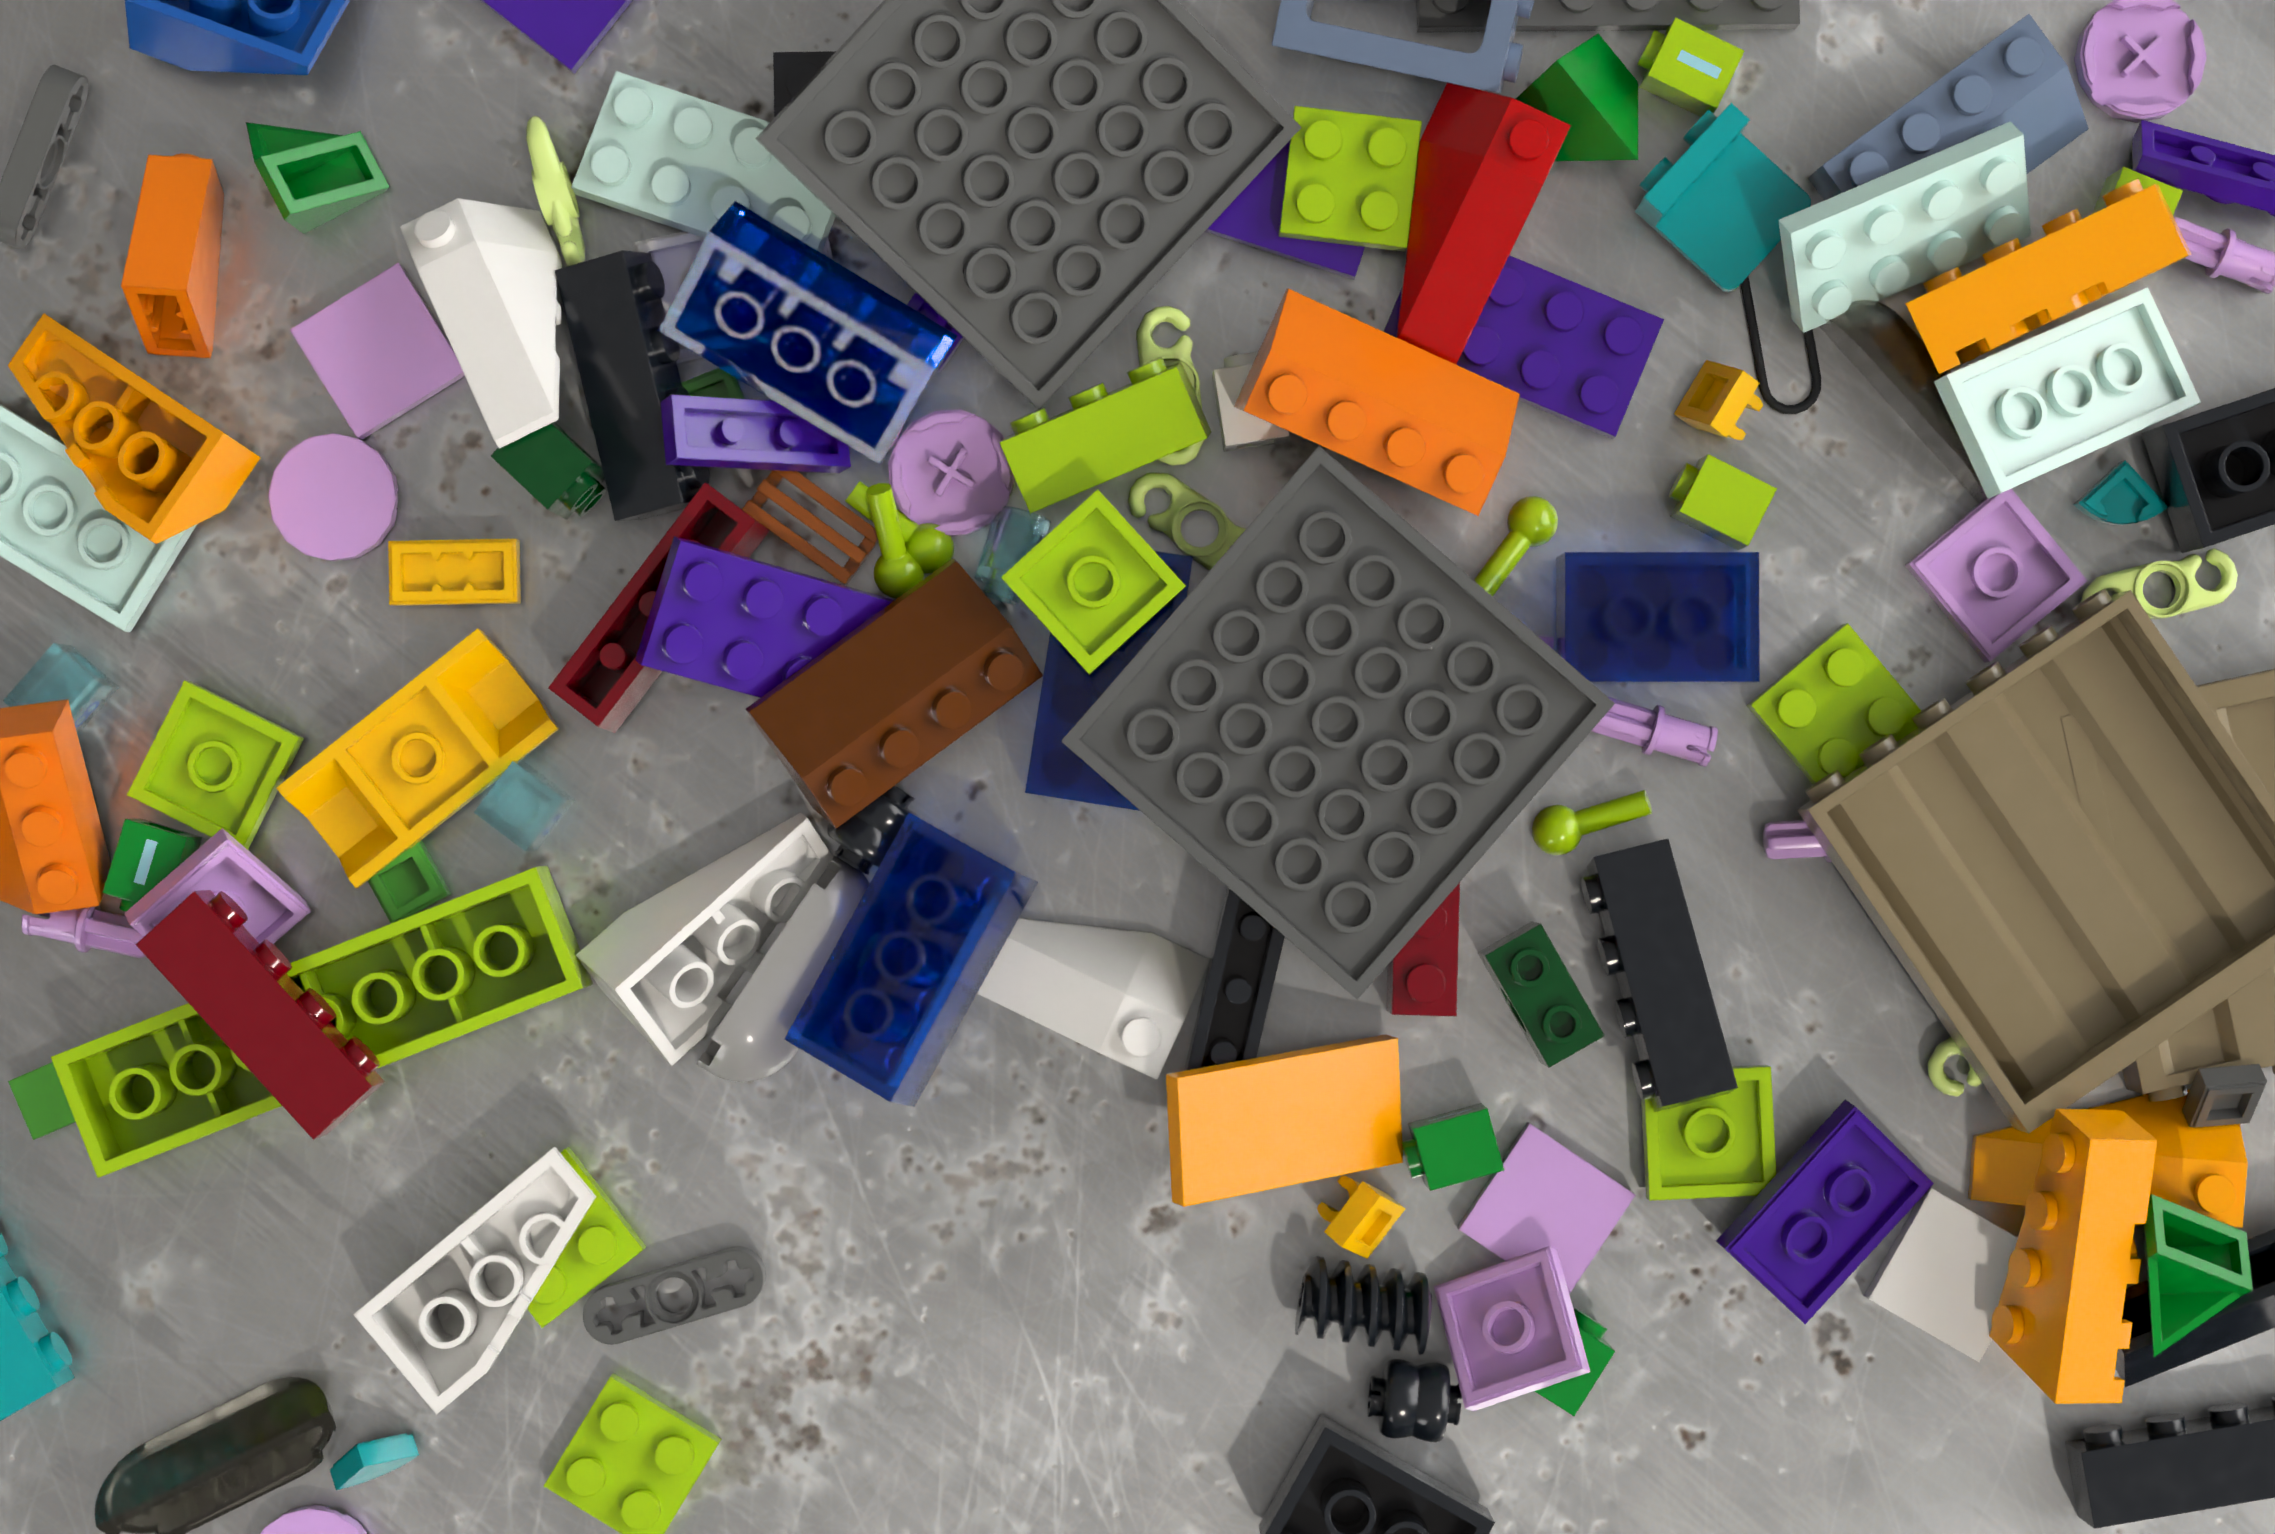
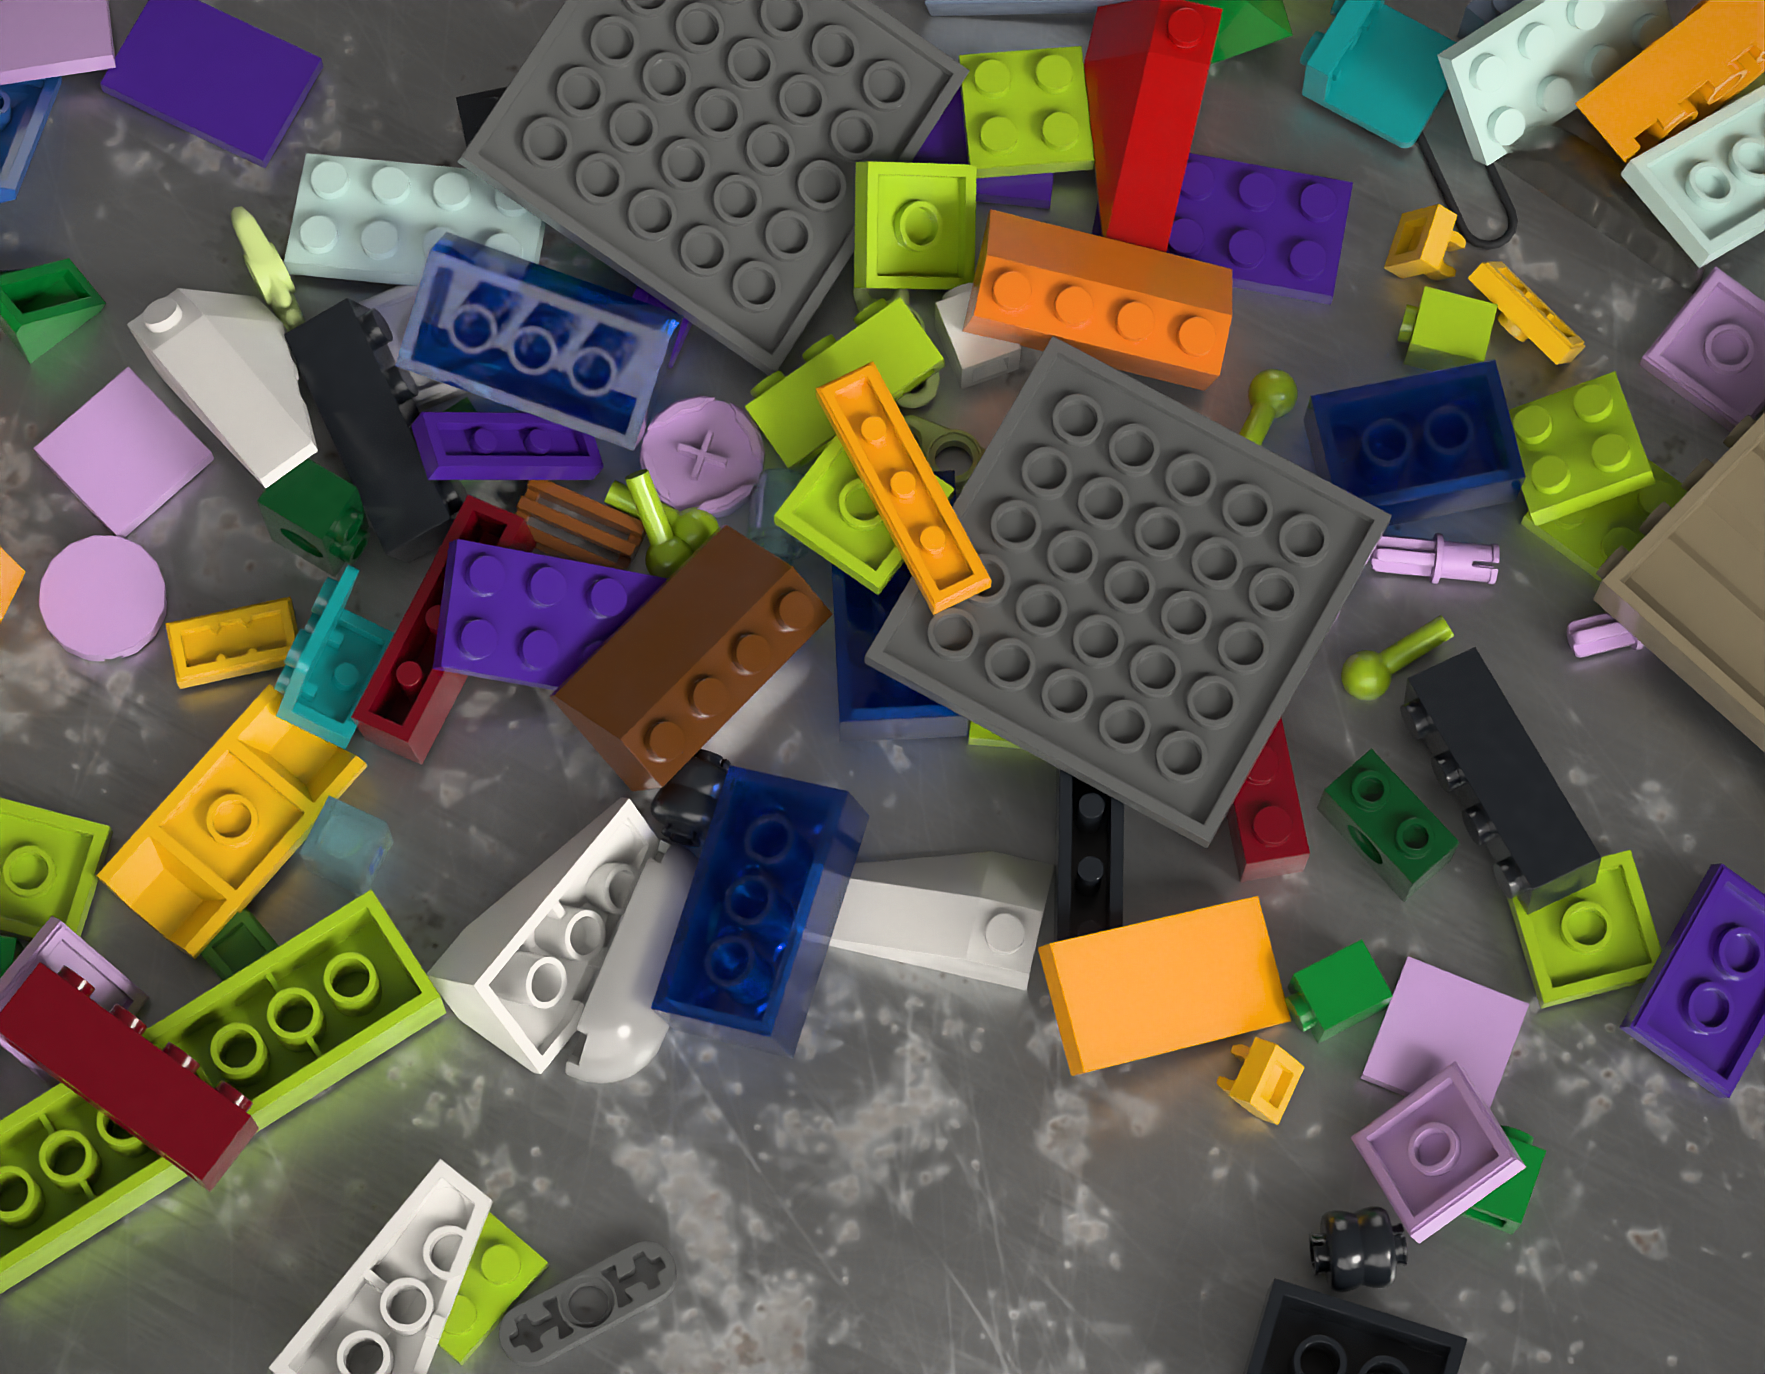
camera: 10 degrees left, 15 degrees down
black piece [1295,1256,1432,1355] -> none
none -> teal bracket [274,564,395,750]
none -> light orange tile [816,361,992,615]
none -> lime plate [854,161,977,290]
none -> yellow plate [1468,261,1586,365]
none -> lime plate [1496,371,1656,527]

